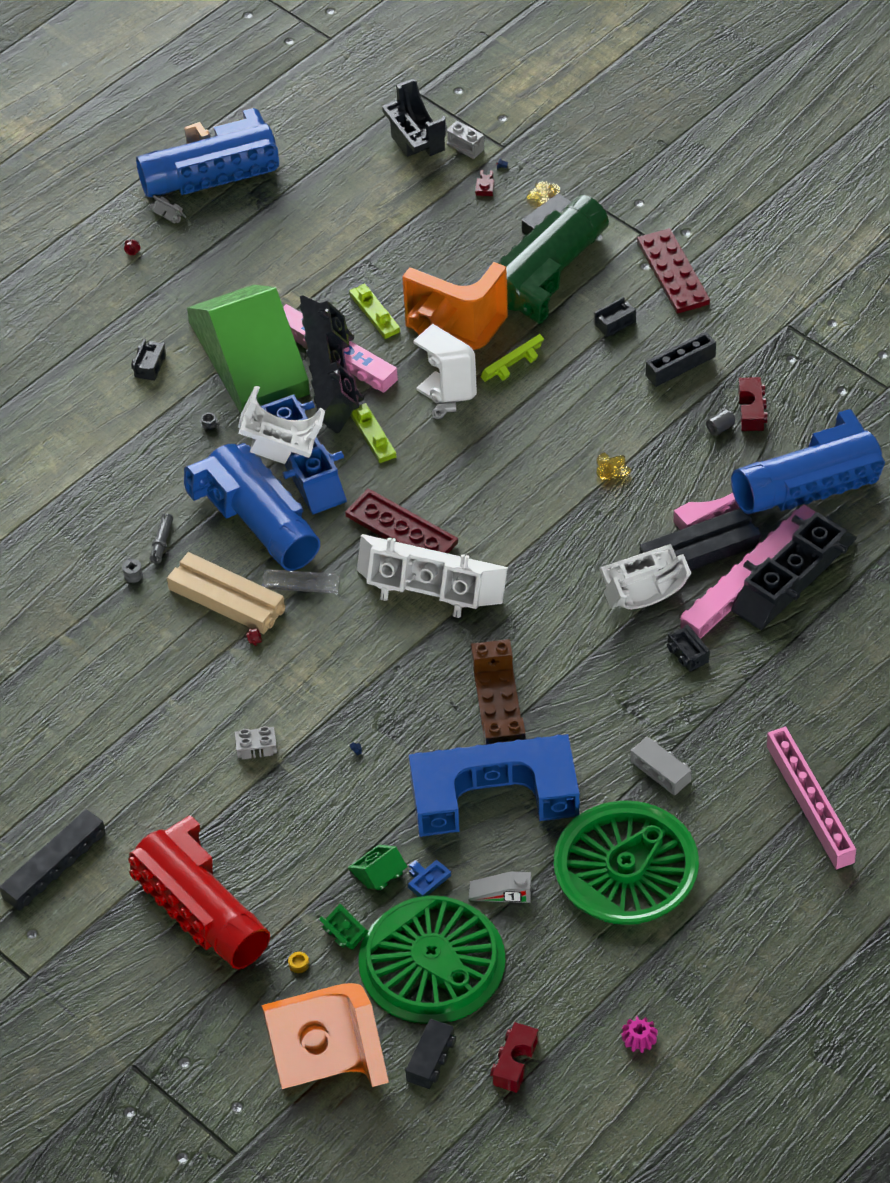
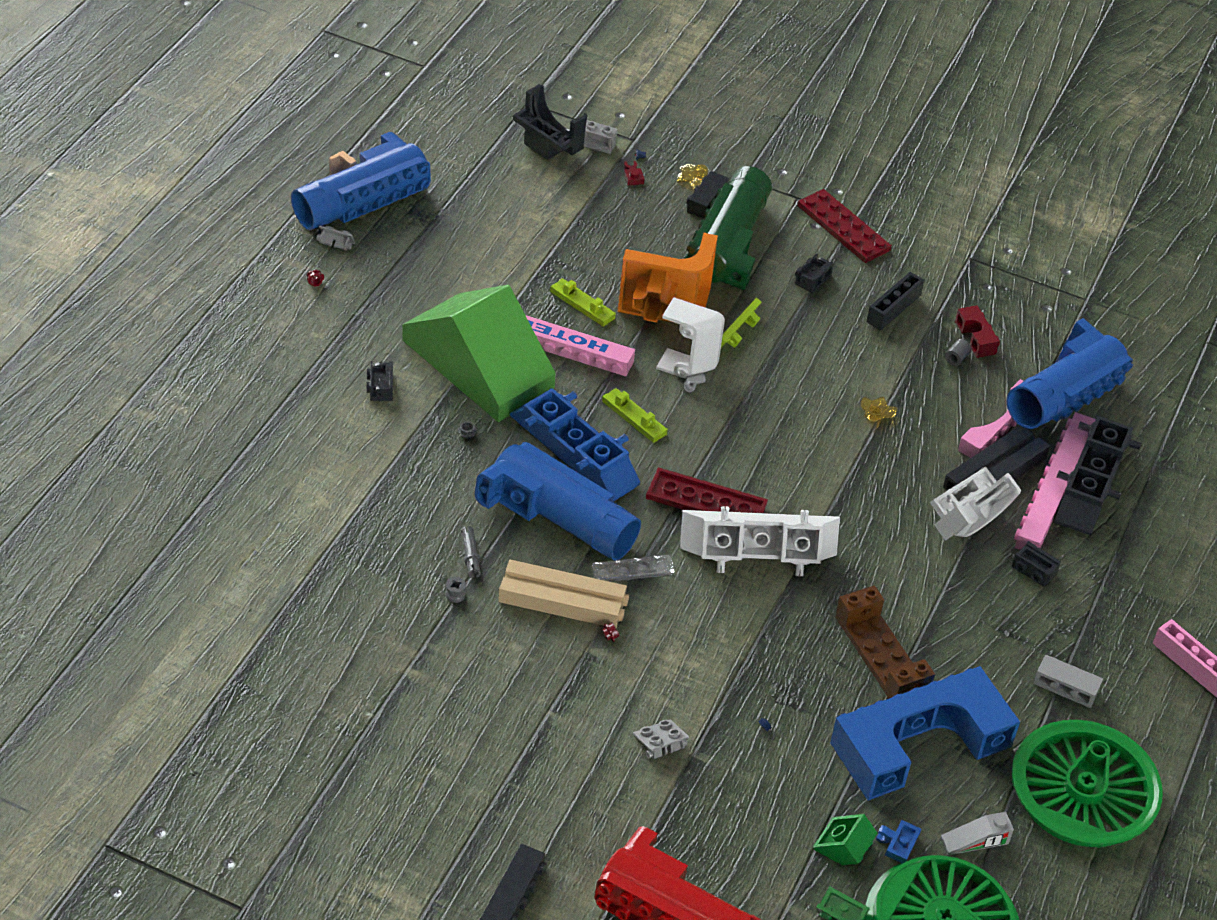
camera: 25 degrees left, 5 degrees down
white piece [238,386,325,464] -> none
black piece [299,295,364,434] -> none

